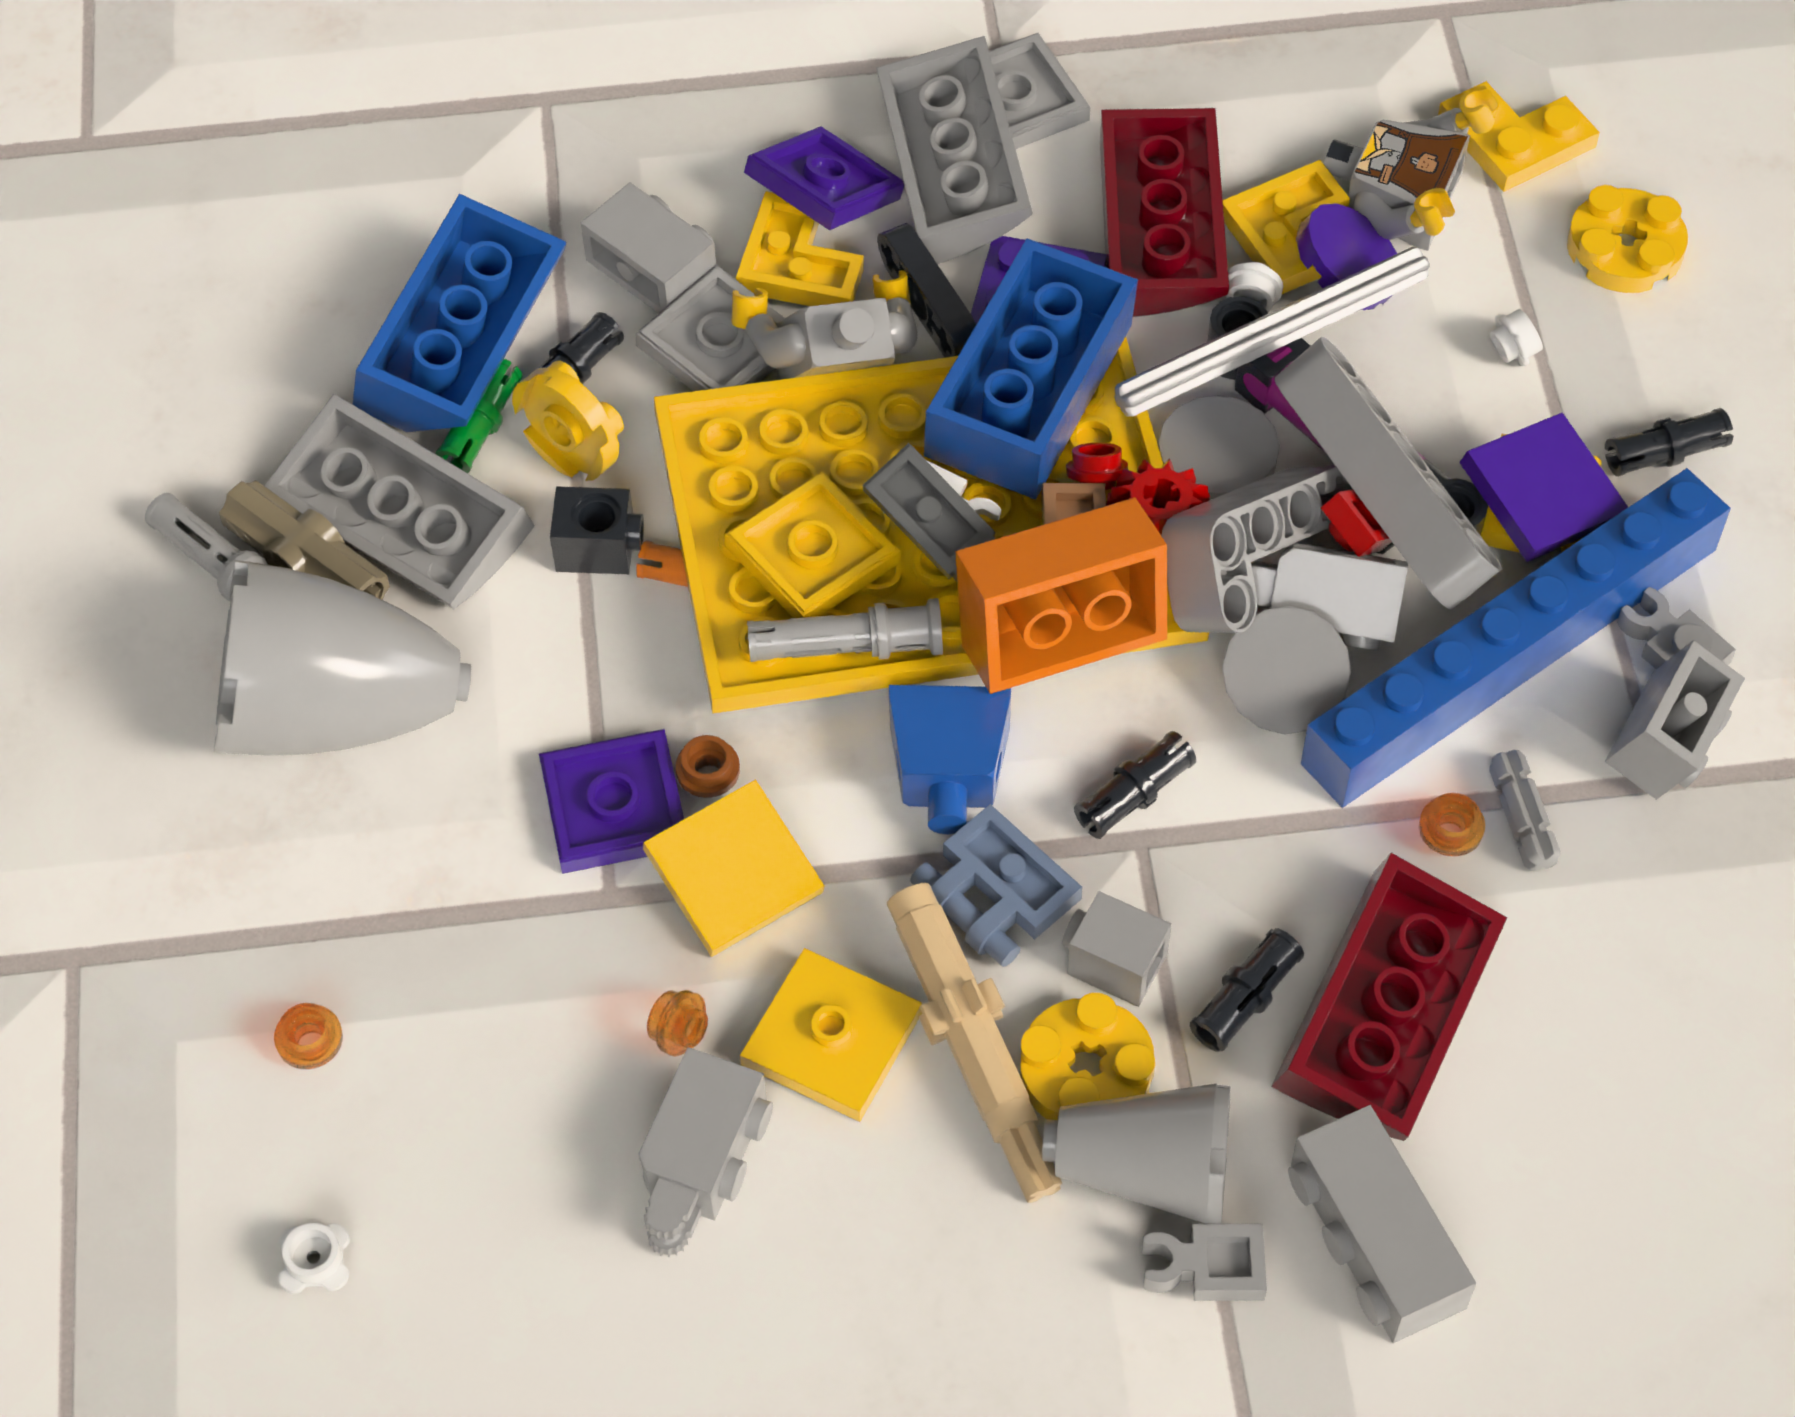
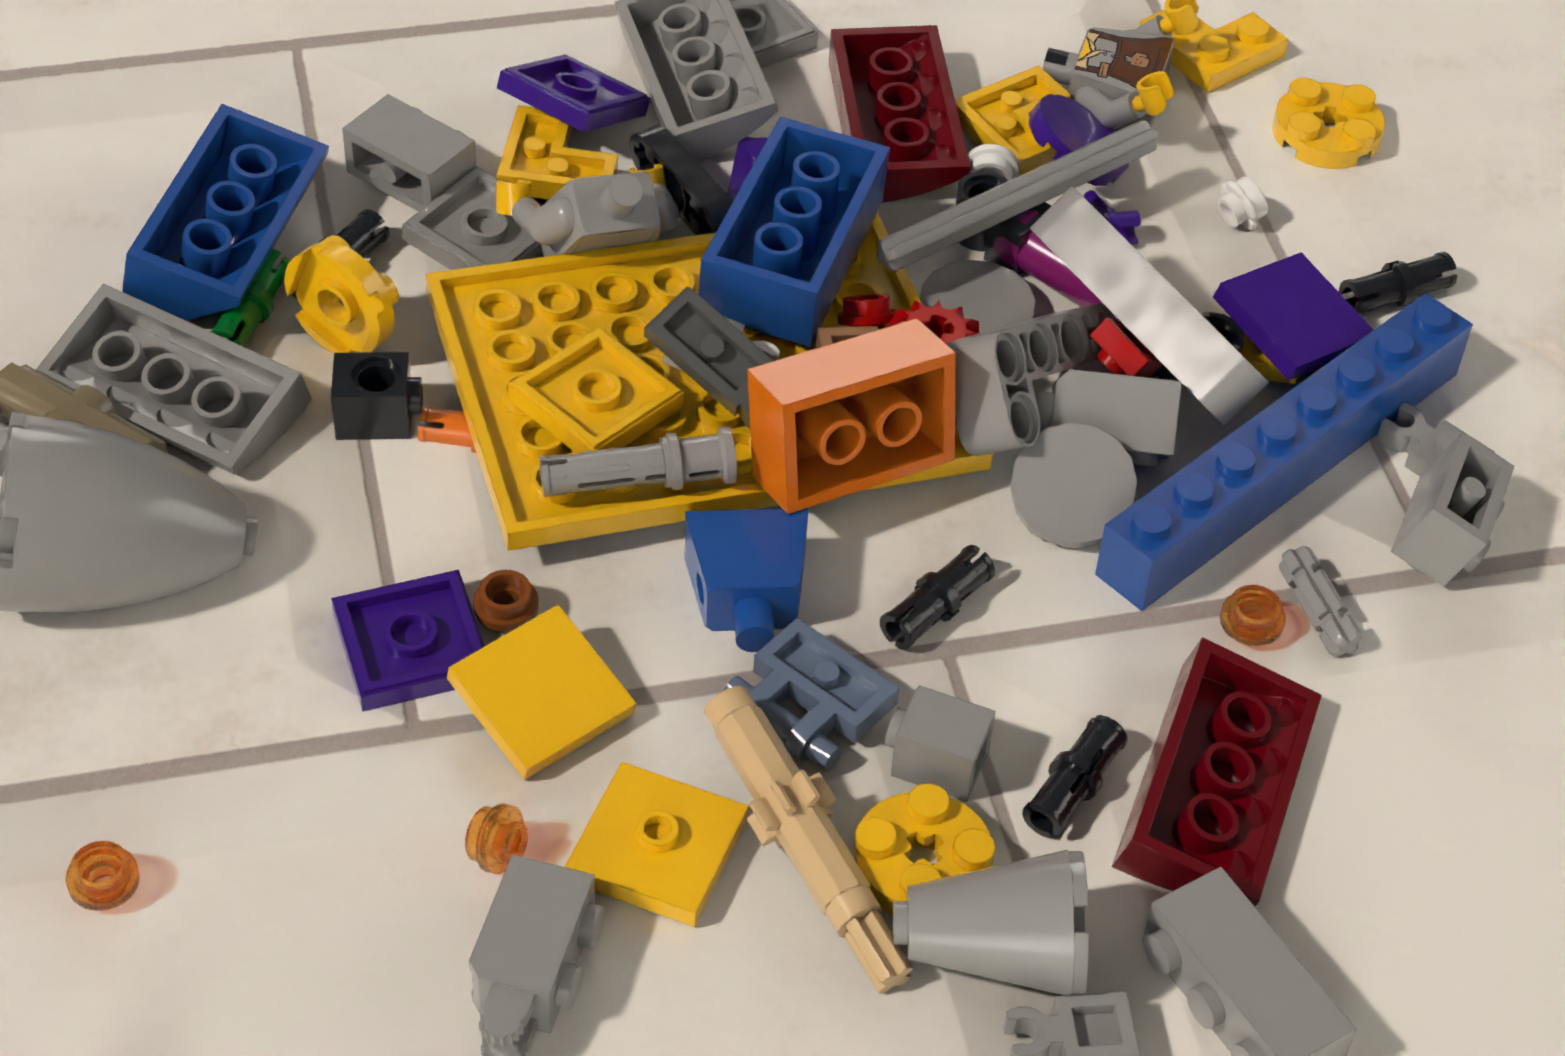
camera: 10 degrees left, 10 degrees down
none -> dark purple hand [1084,190,1141,245]

